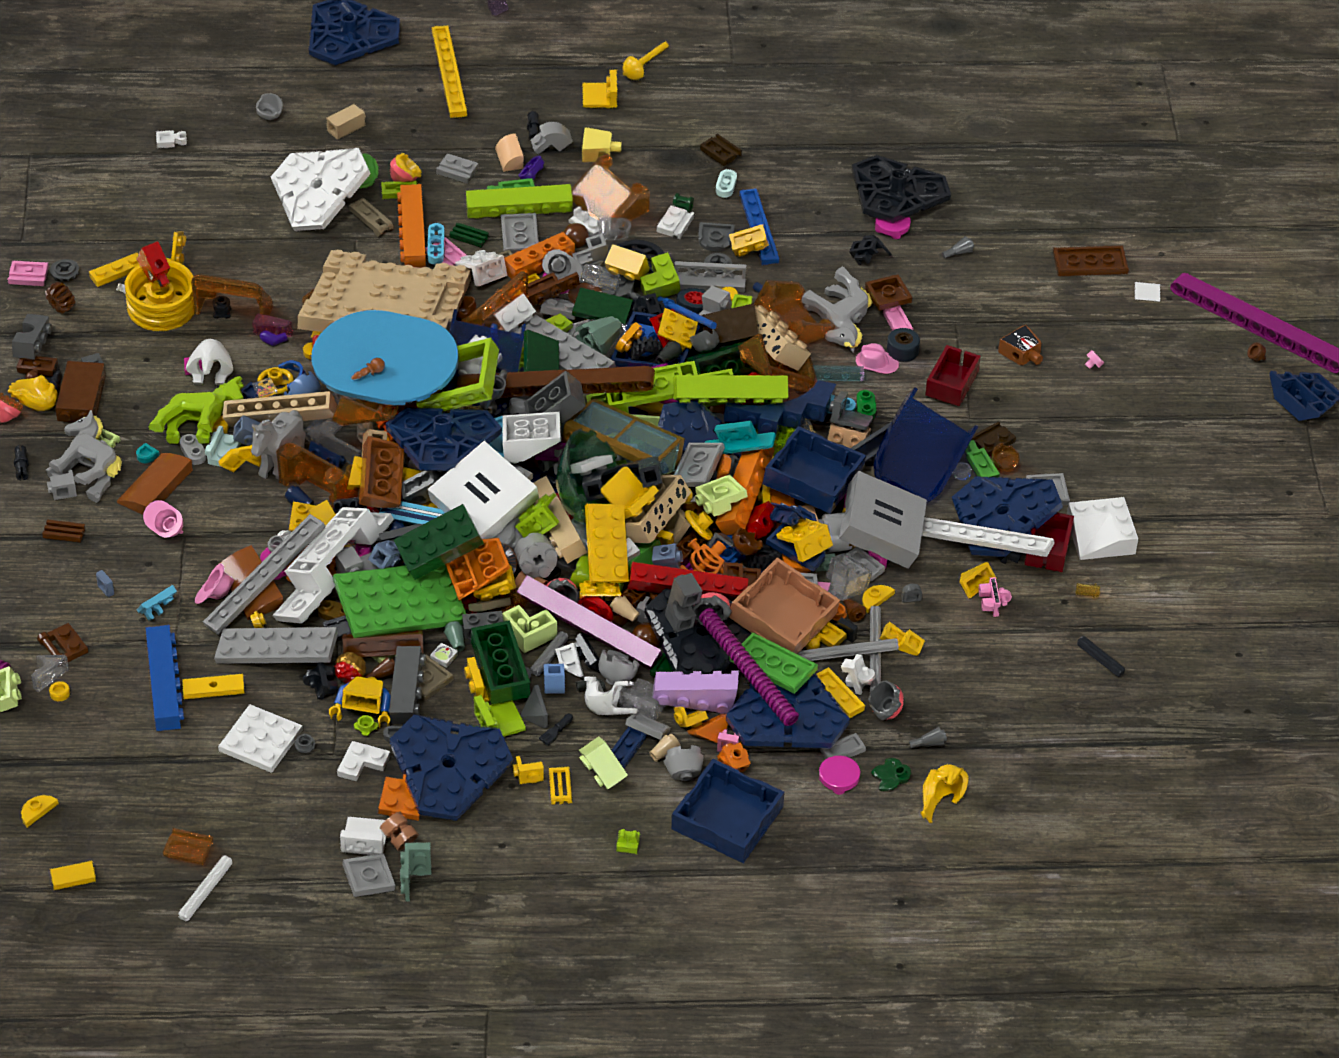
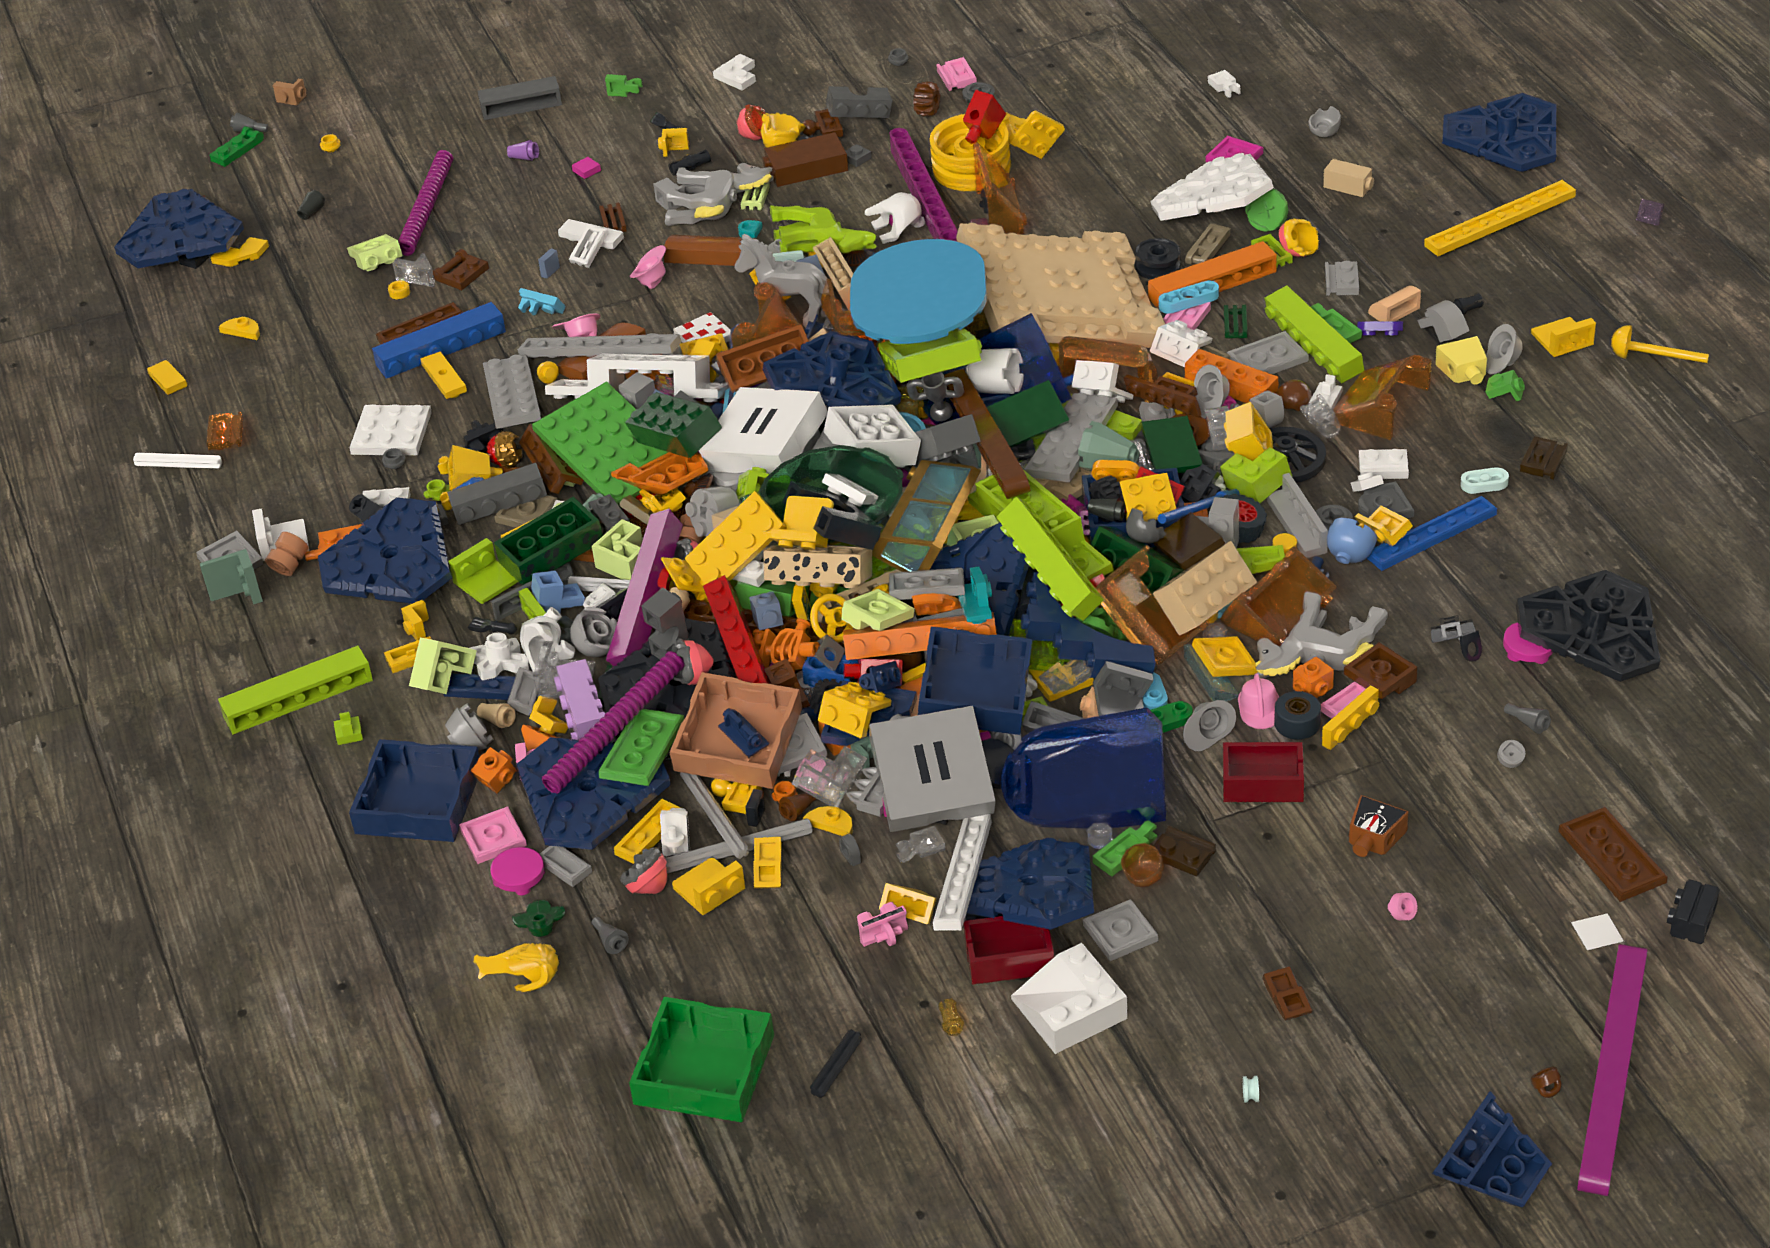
camera: 75 degrees right, 5 degrees down
dark orange bar [351,358,385,380] -> none
dark green bush [672,193,694,212] -> none
reddish brown hair [732,528,763,556] -> none
none -> lime brick [218,646,373,735]
none -> black piece [349,494,382,522]
none -> reddish brown tile [376,302,463,344]
none -> bright pink tile [459,807,527,864]
none -> white plant [470,633,529,680]
none -> lime tile [518,588,546,619]
none -> white tile [558,219,624,249]
none -> white tile [569,225,608,268]
none -> green tile [629,997,774,1122]
none -> yellow bracket [672,858,745,915]
none -> white tile [673,312,730,343]
none -> dark blue hinge [718,708,769,758]
none -> magenta beam [889,128,958,242]
none -> clear plate [896,826,945,863]
none -> black wheel [1135,238,1181,280]
none -> light grey piece [1183,700,1236,751]
none -> yellow tile [1191,636,1258,677]
none -> dark pink tile [1206,136,1263,162]
none -> light aqua bush [1243,1076,1259,1103]
none -> reddish brown slope [1262,966,1312,1021]
none -> orange brick [1293,657,1334,698]
none -> yellow plate [1322,685,1379,750]
none -> medium blue cylinder [1327,518,1378,564]
none -> white plate [1351,472,1384,492]
none -> bright green bracket [1485,370,1525,401]
none -> light grey piece [1486,324,1523,374]
none -> light grey tile [1497,740,1525,768]
none -> black brick [1667,879,1720,944]

